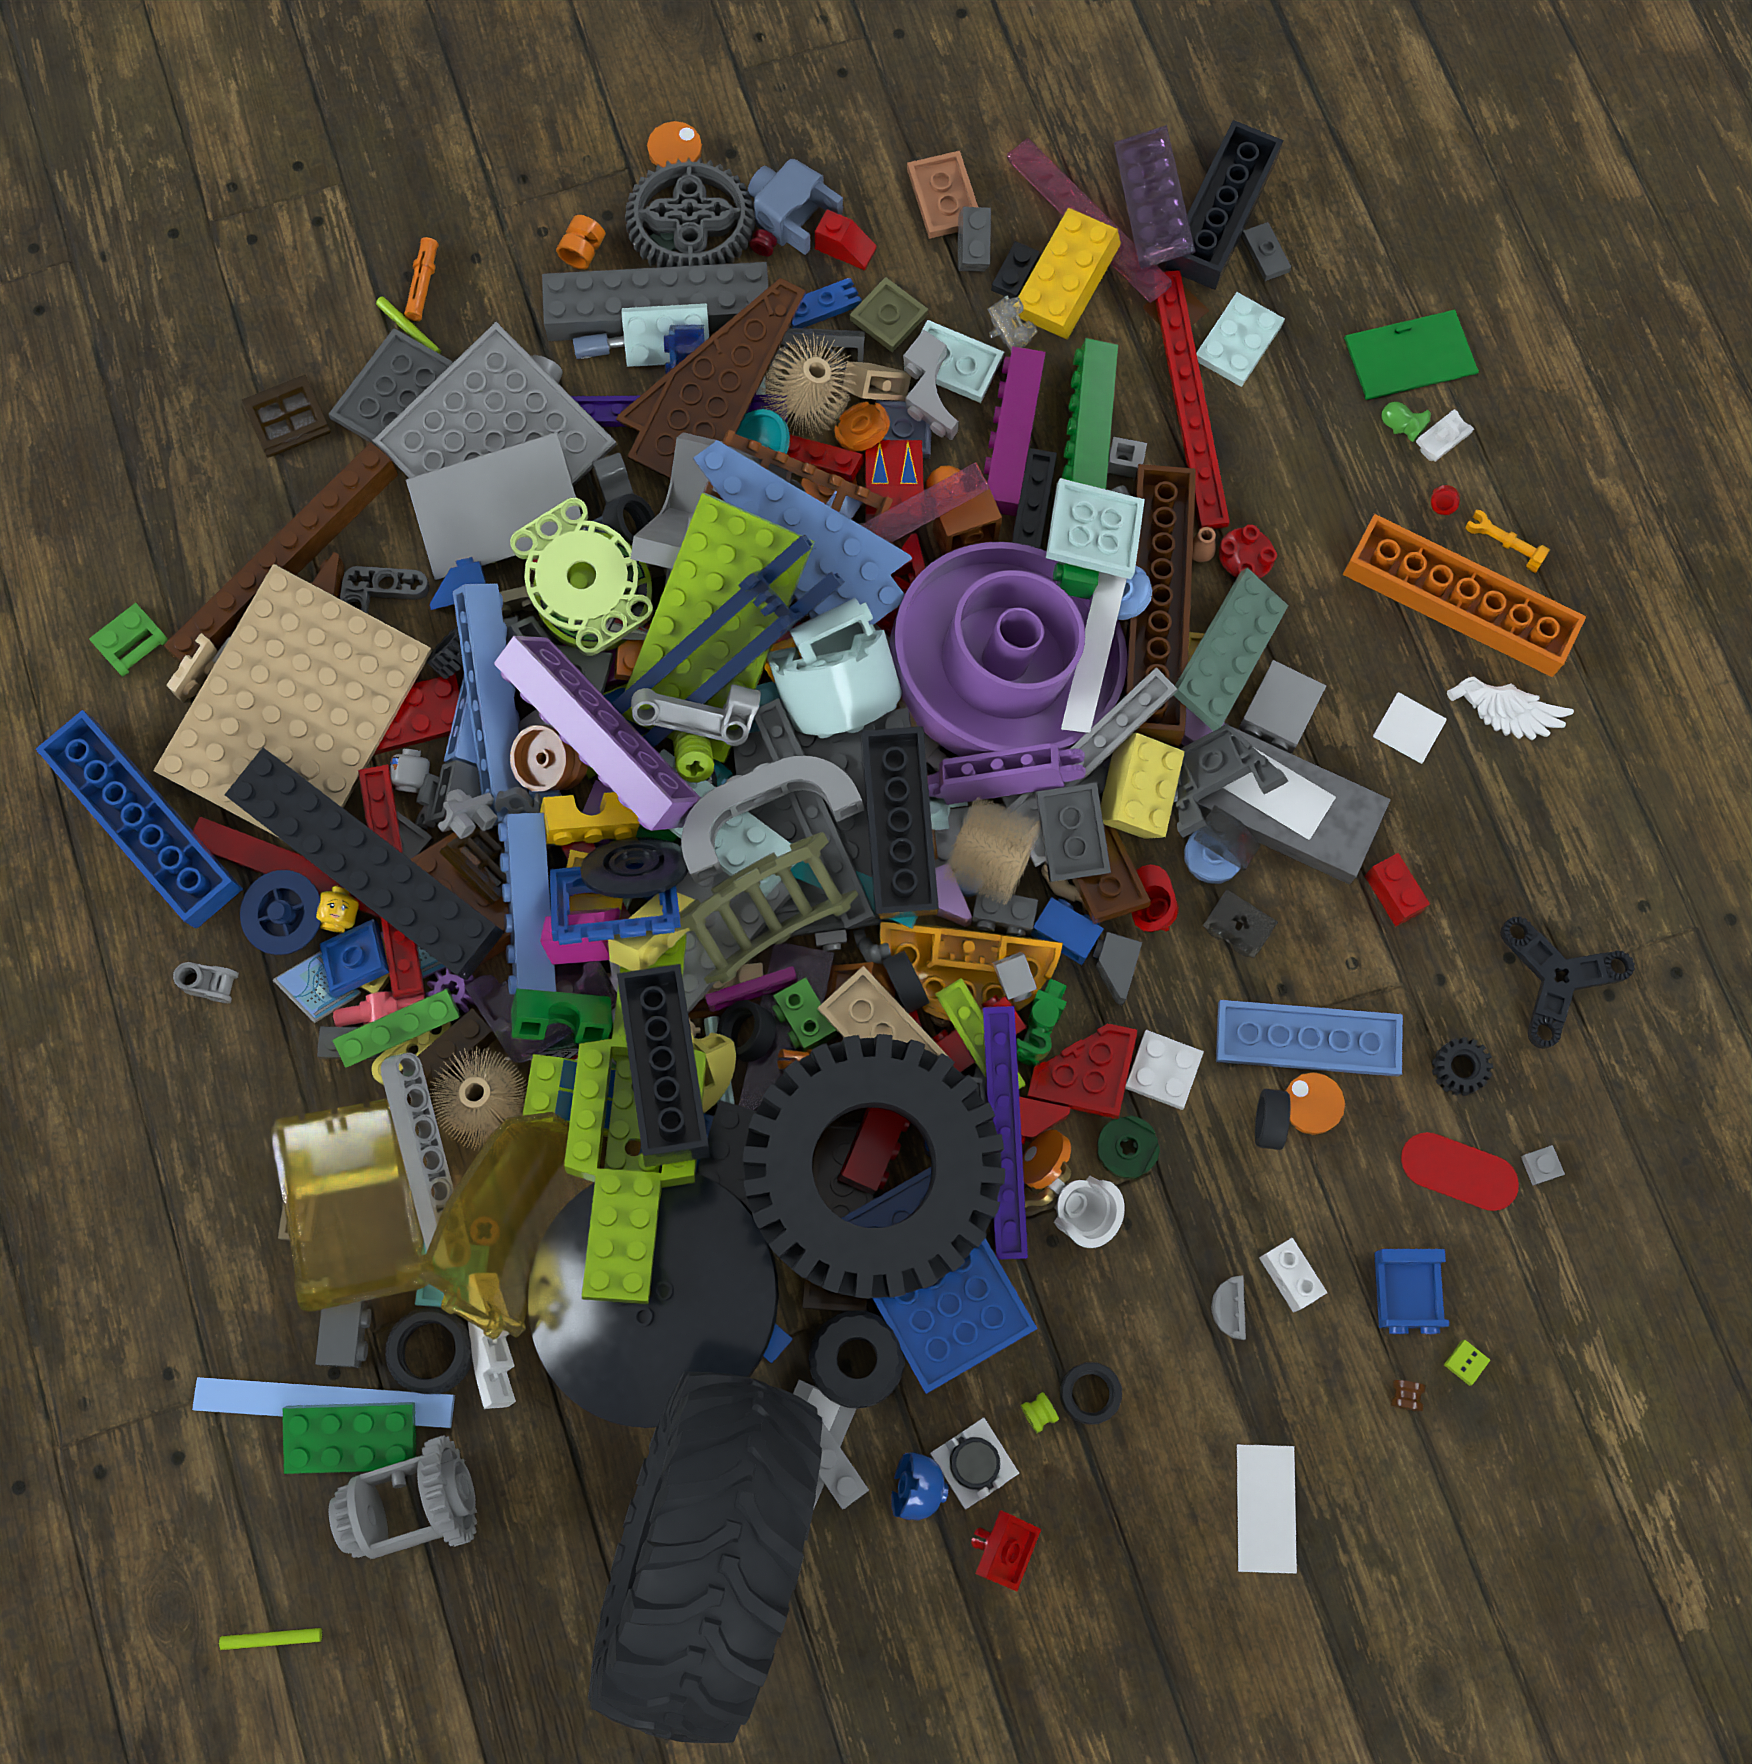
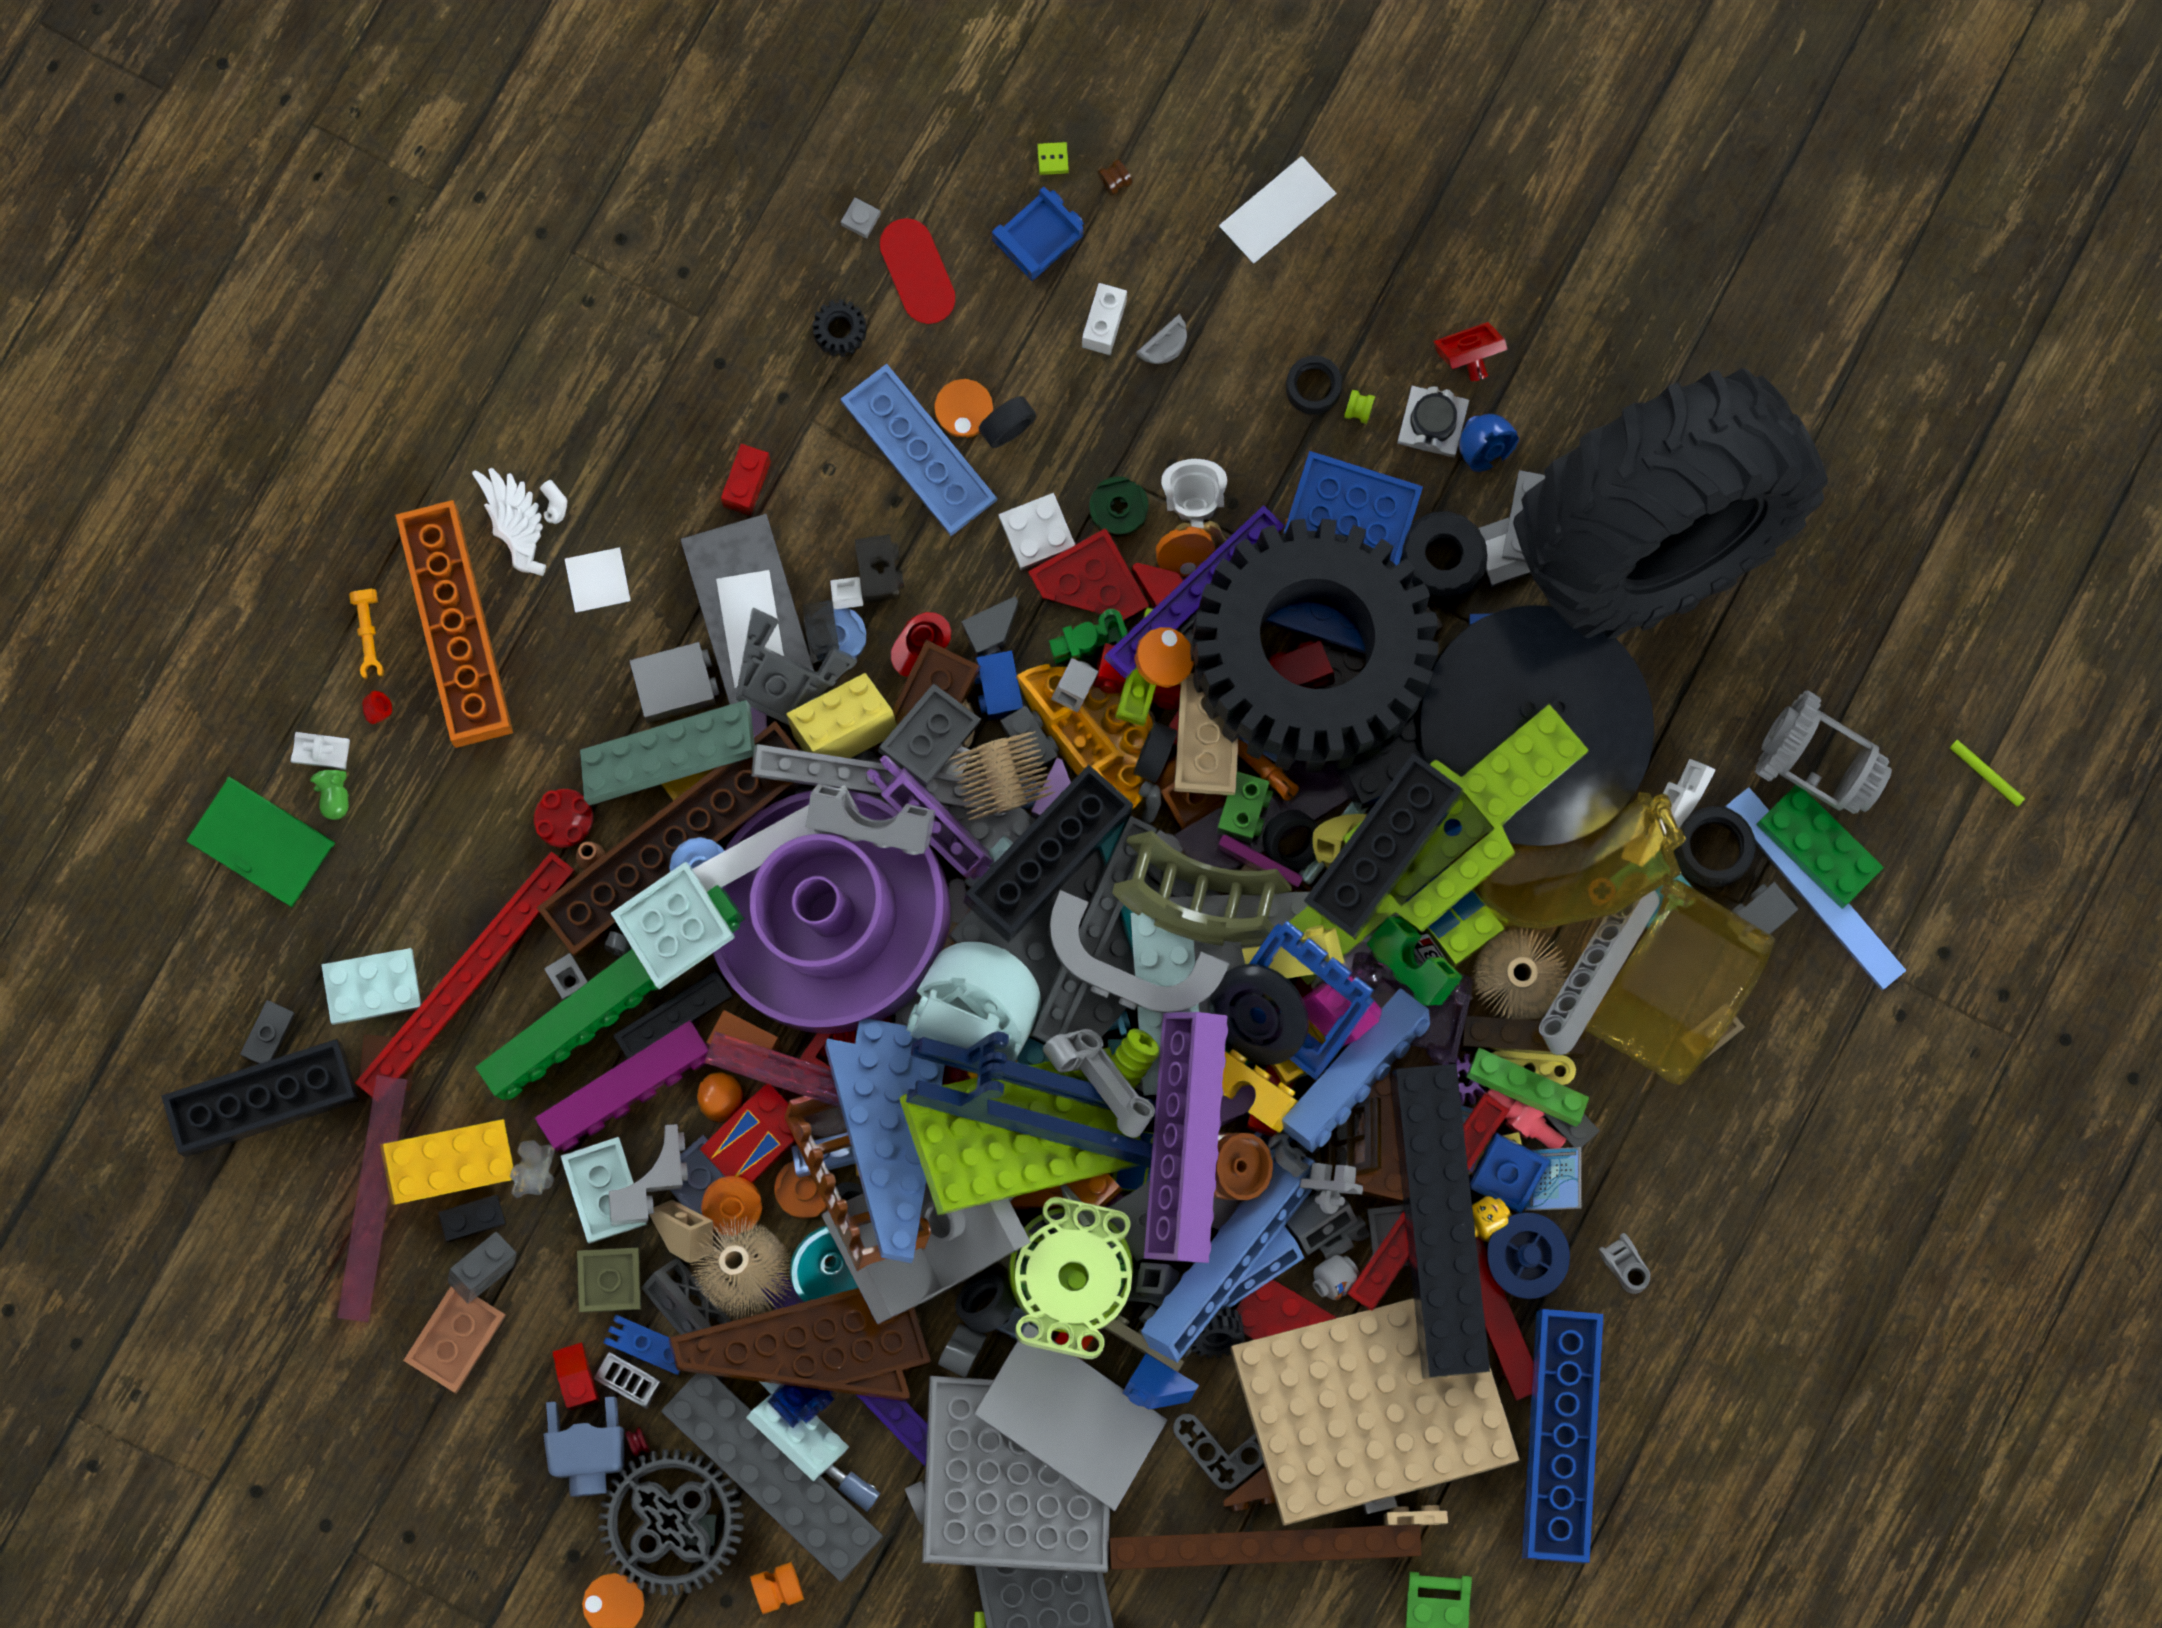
camera: 130 degrees left, 5 degrees up
red plate [787,434,864,482] -> none
clear purple plate [1114,125,1196,269] -> none
black piece [1501,916,1635,1049] -> none
none -> white arm [540,480,567,524]
none -> flat silver slope [594,1352,662,1409]
none -> light grey arch [805,784,936,855]
none -> white tile [830,577,863,609]
none -> orange tile [1135,627,1194,688]

